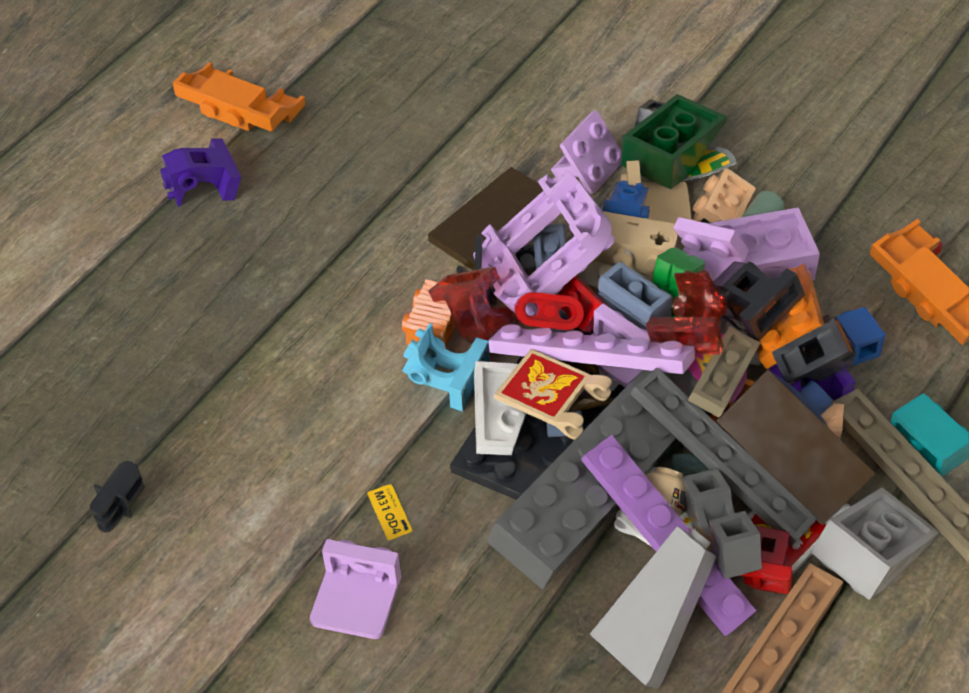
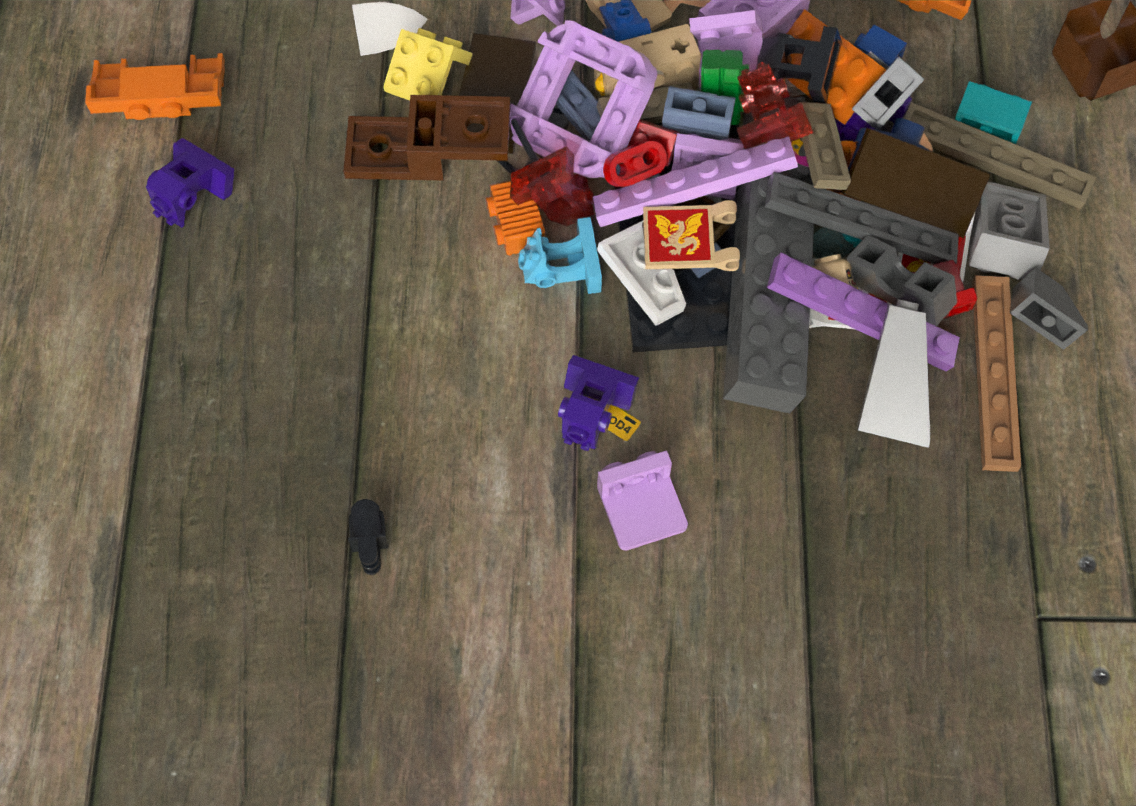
camera: 35 degrees left, 15 degrees up
none -> reddish brown bracket [343,95,511,181]
none -> white sticker [352,2,428,56]
none -> light yellow bracket [384,28,473,101]
none -> dark purple tile [558,355,639,451]
none -> dark grey slope [1010,268,1088,350]

